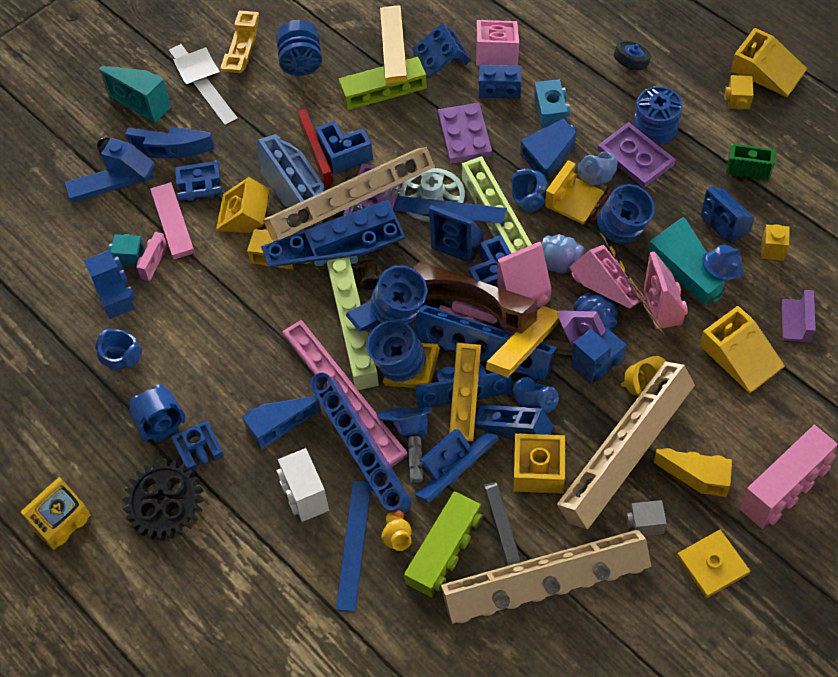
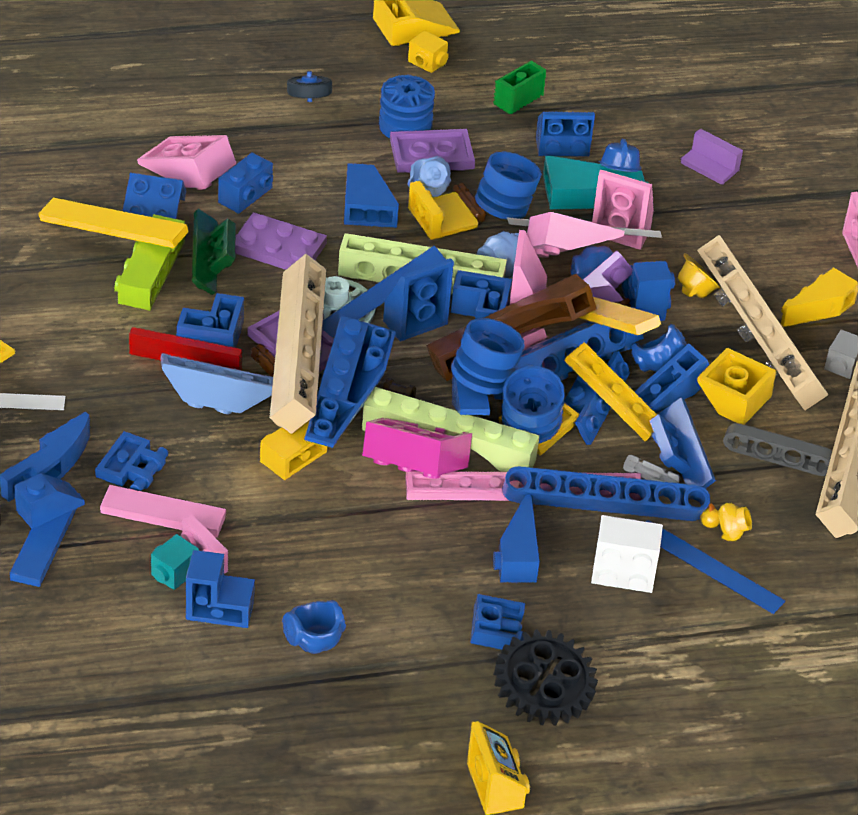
camera: 65 degrees left, 15 degrees down
blue brick [129,384,185,442] -> none
yellow slope [216,177,270,233] -> none
blue wheel [276,20,322,76] -> none
blue piece [377,408,432,438] -> none
lime brick [404,491,483,598] -> none
blue hair [511,169,549,212] -> none
dark azure brick [534,79,570,128] -> none
yellow slope [699,306,785,394] -> none
yellow brick [761,225,789,261] -> none
none -> dark green bracket [192,208,236,295]
none -> dark pink wedge [362,418,472,479]

